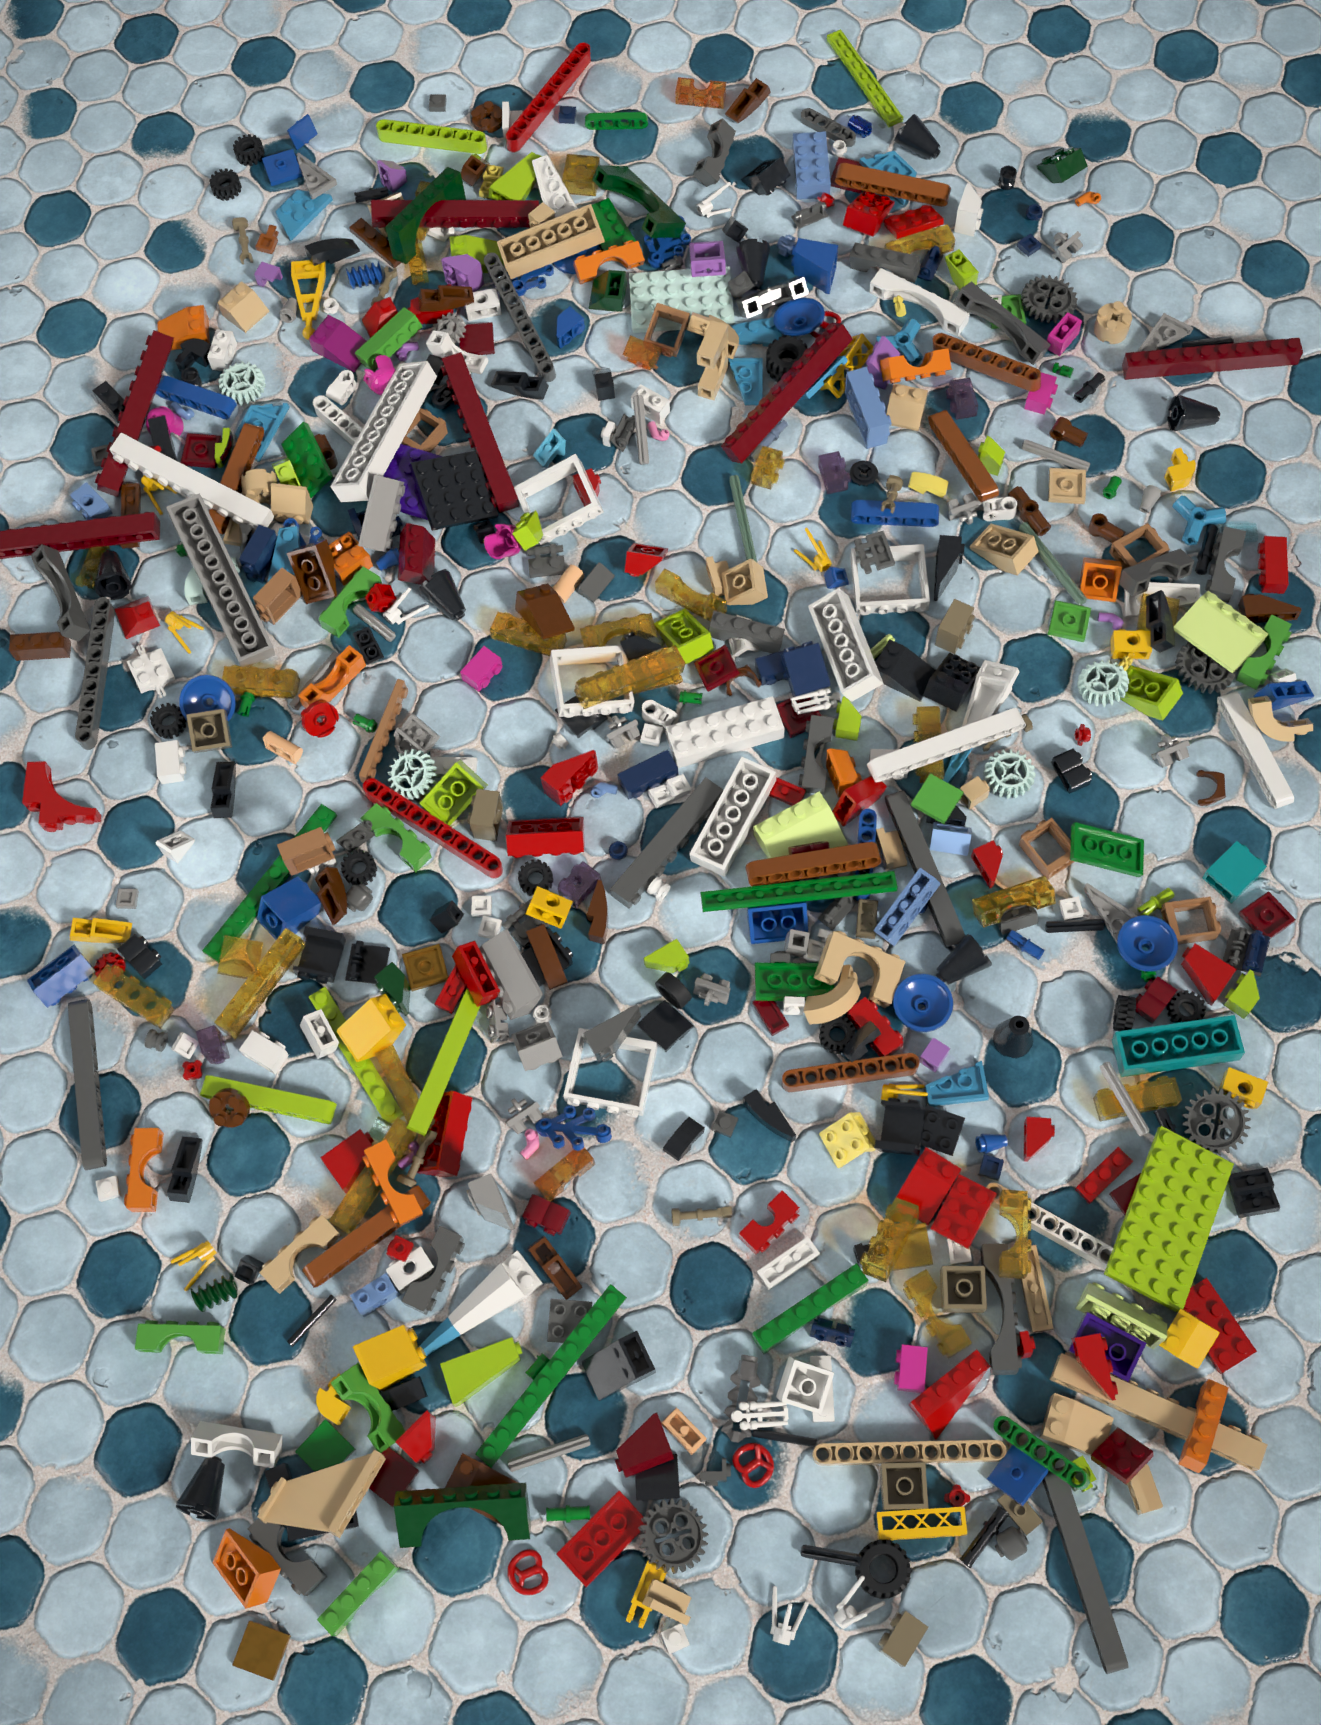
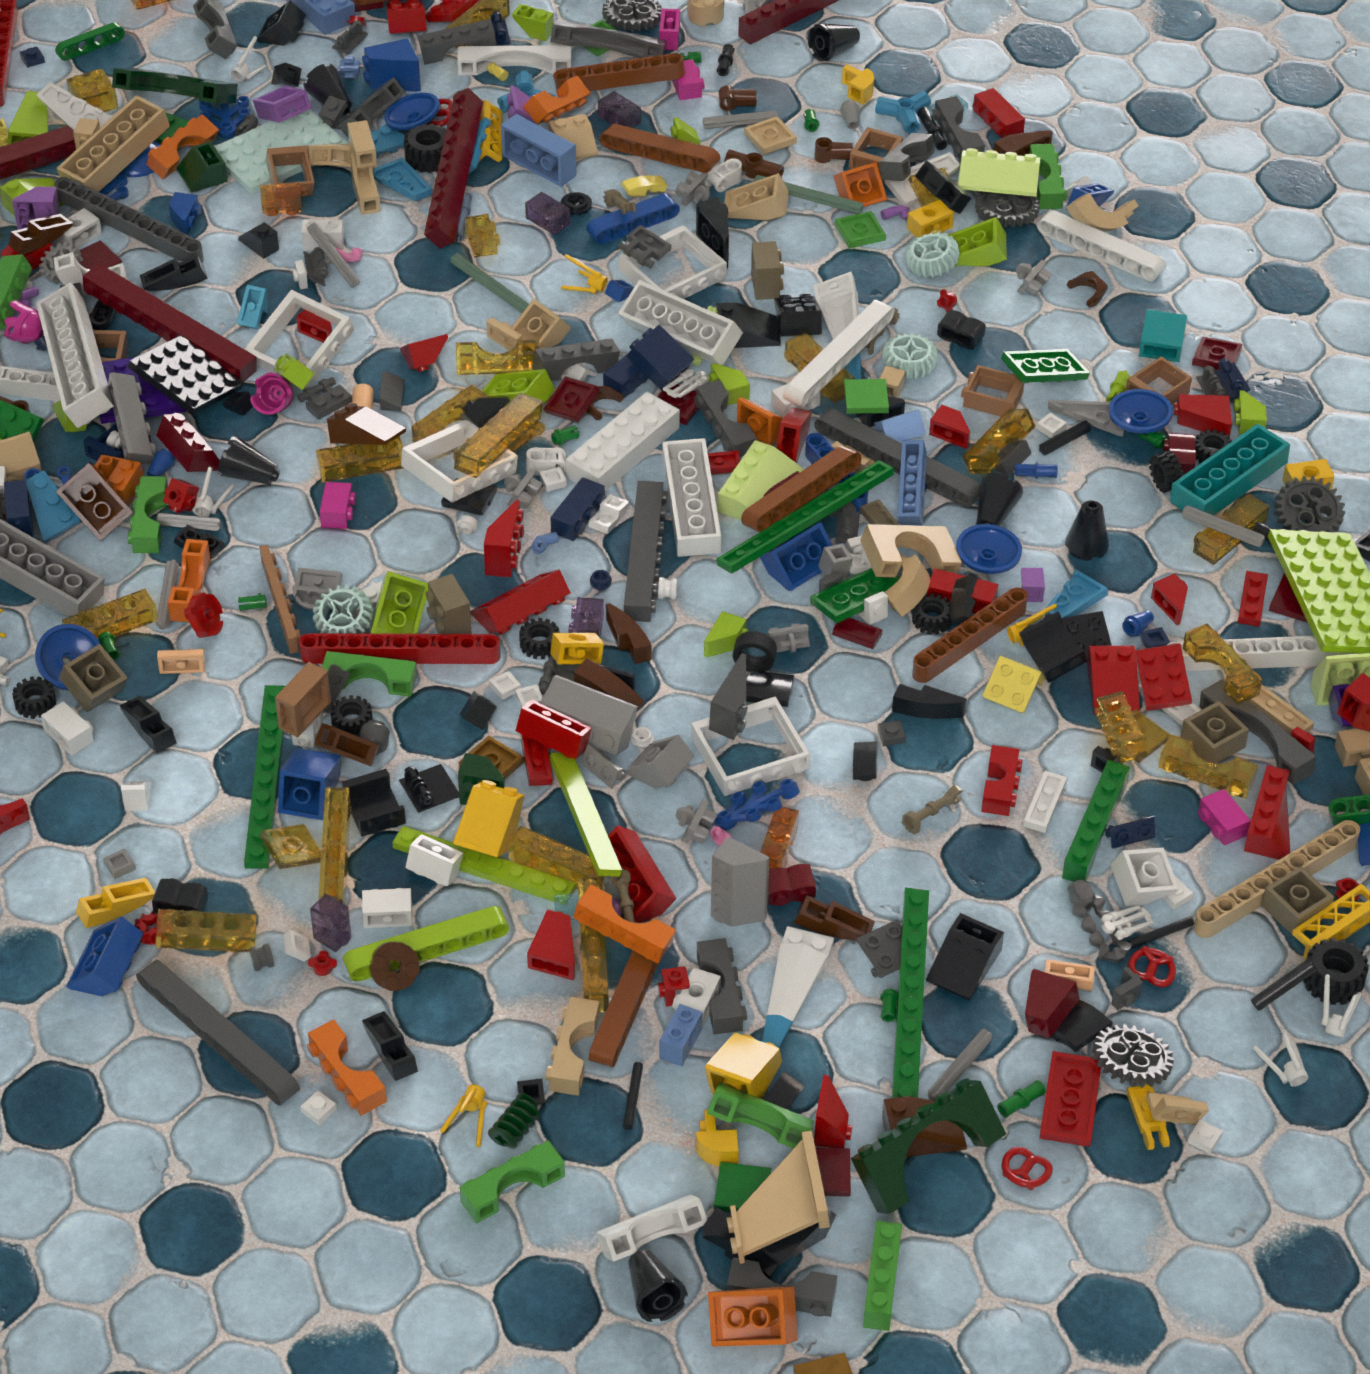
camera: 40 degrees left, 20 degrees down
medium nougat window [253,568,303,625] -> none
lime slope [440,1337,523,1407] -> none

